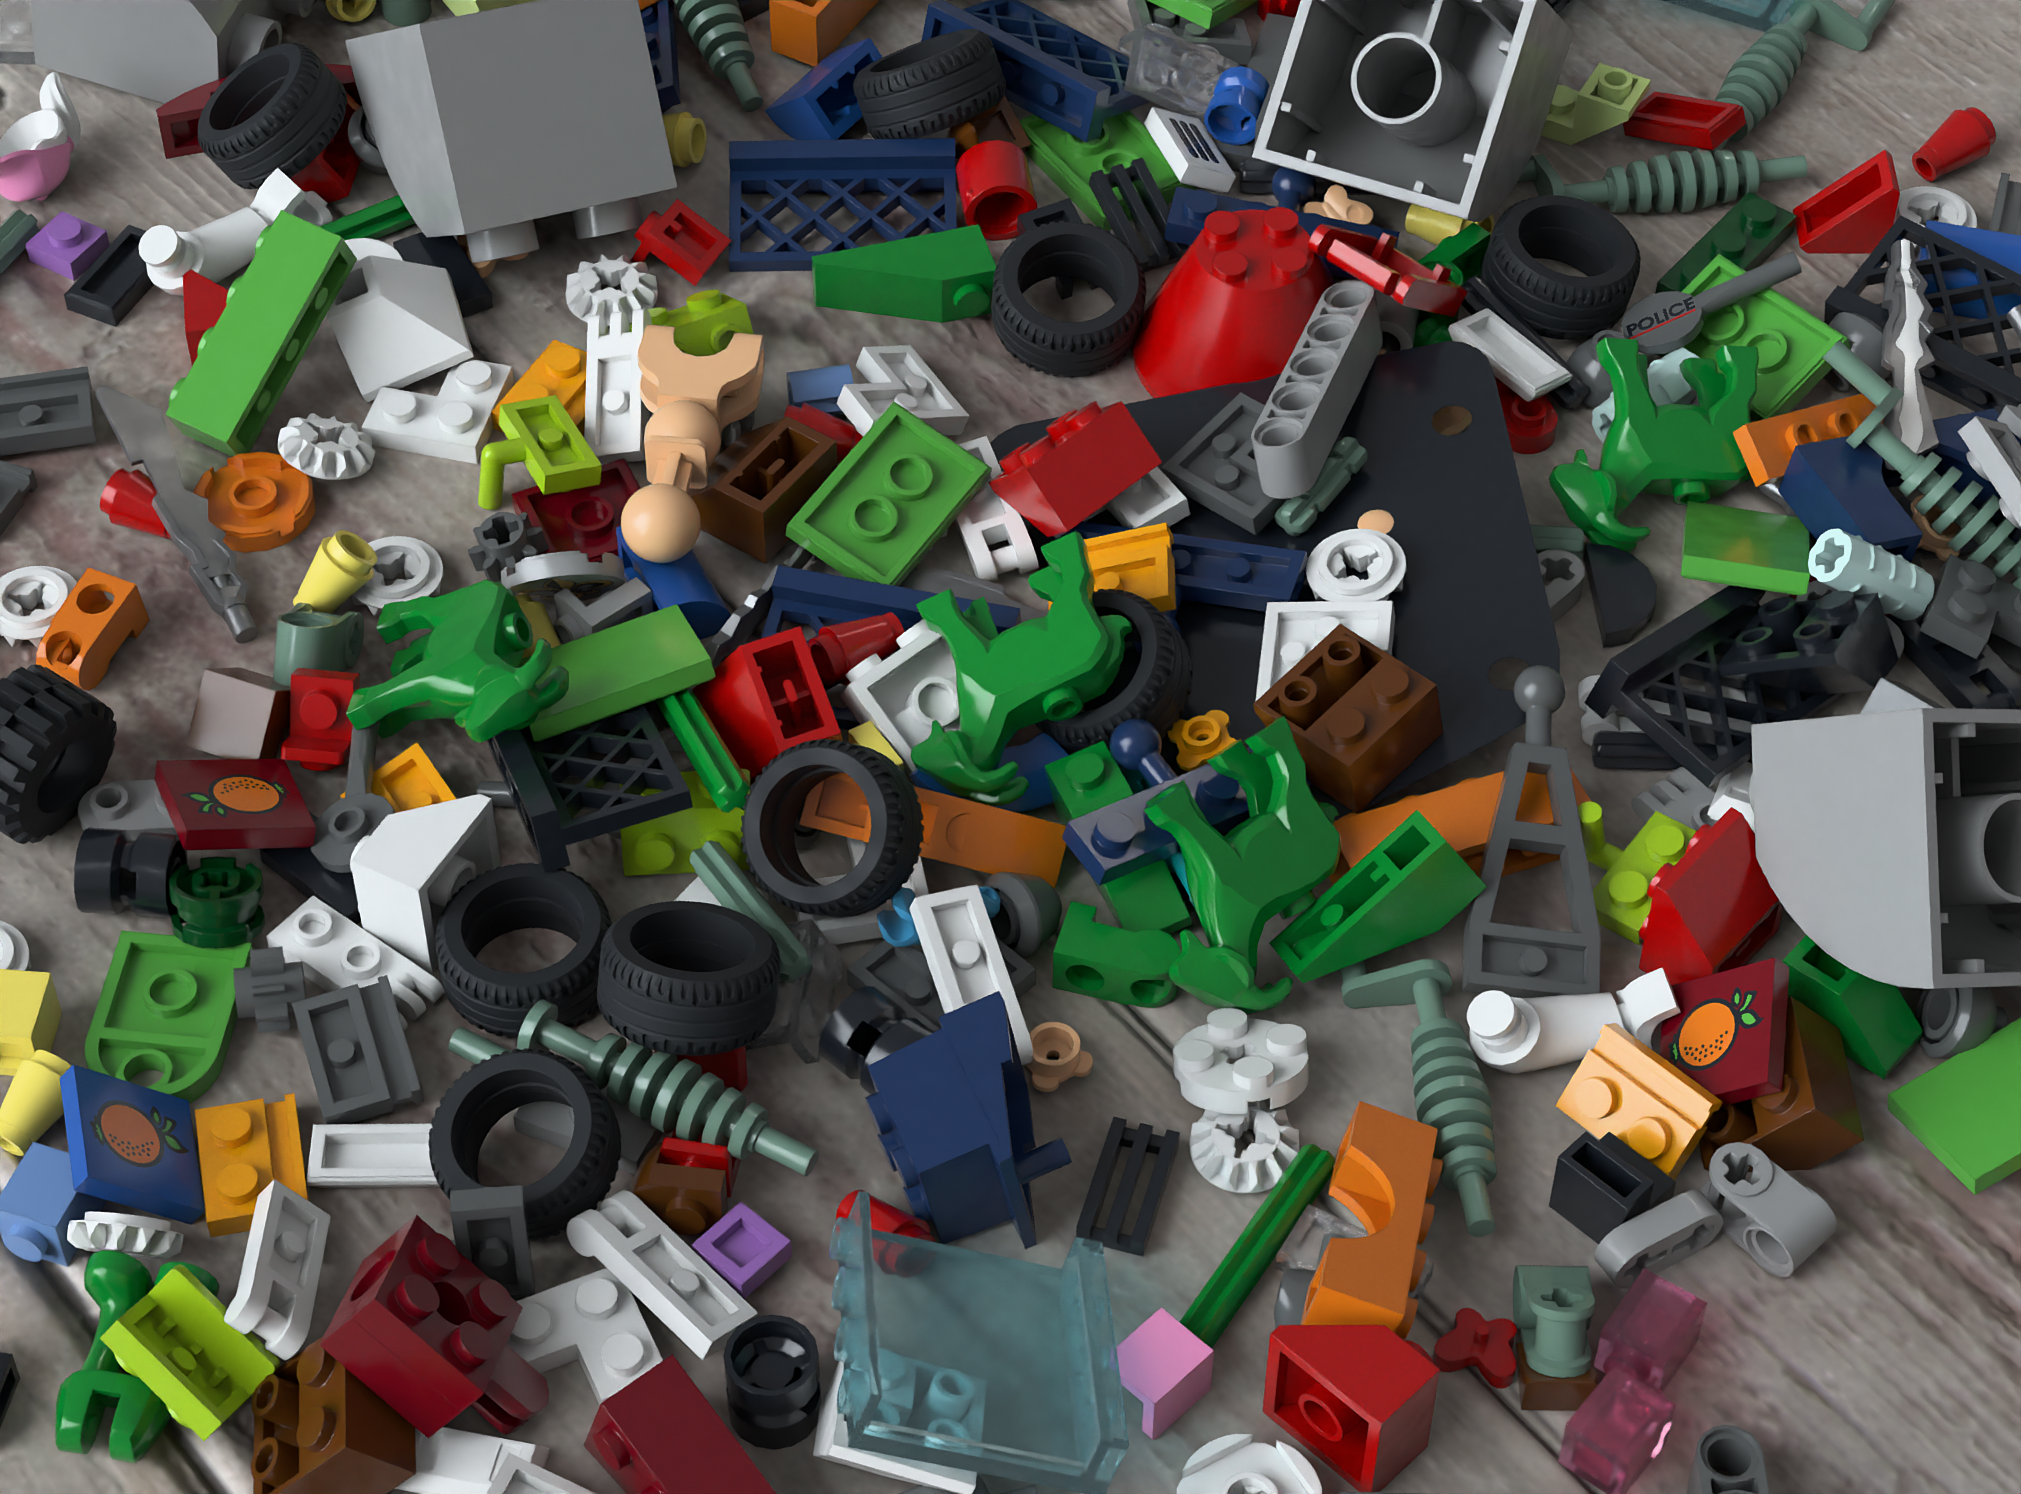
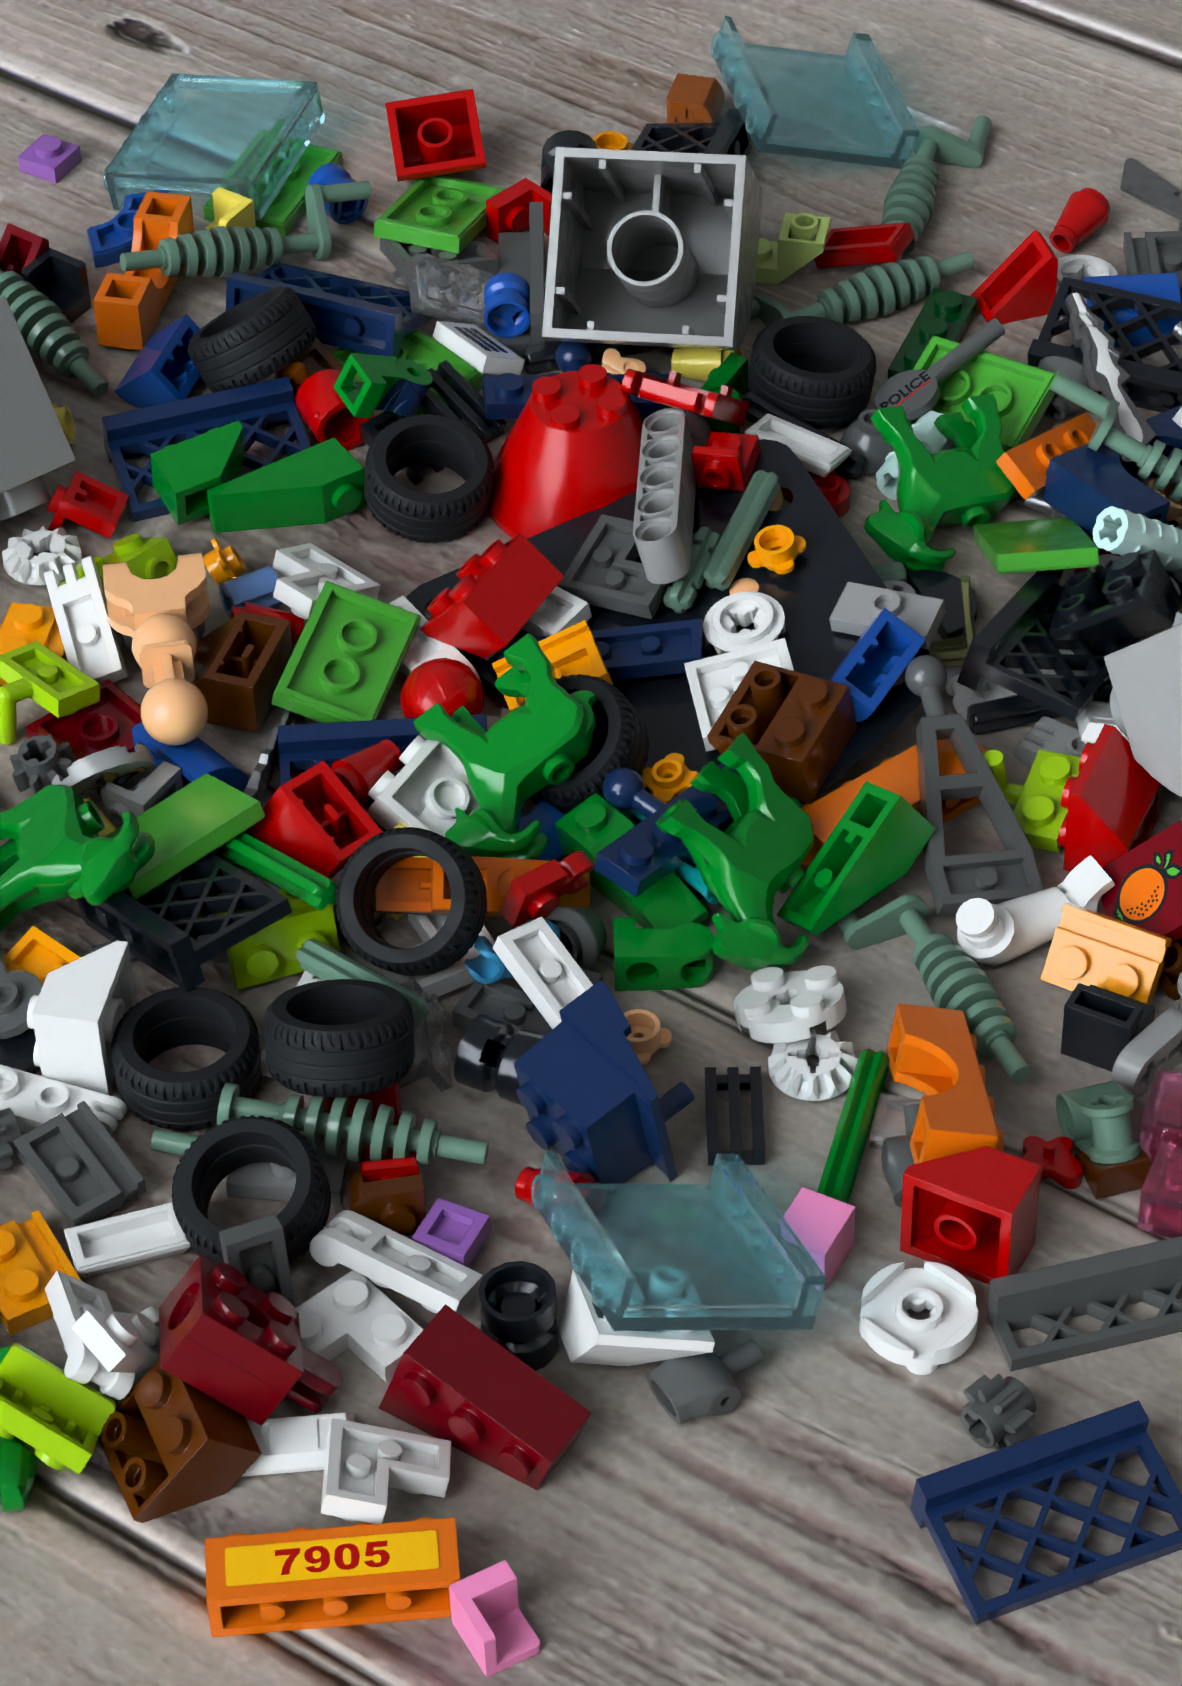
camera: 15 degrees left, 5 degrees down
none -> white plate [71,1306,160,1373]
none -> green slope [150,420,245,525]
none -> light orange plate [202,538,247,586]
none -> green leg [333,353,433,418]
none -> red piece [401,658,484,718]
none -> red plate [500,850,594,928]
none -> red bracket [690,431,761,492]
none -> sand green axle [703,470,780,591]
none -> light orange plate [747,525,806,574]
none -> light grey plate [829,582,946,649]
none -> blue brick [829,608,926,722]
none -> olive piece [928,575,976,668]

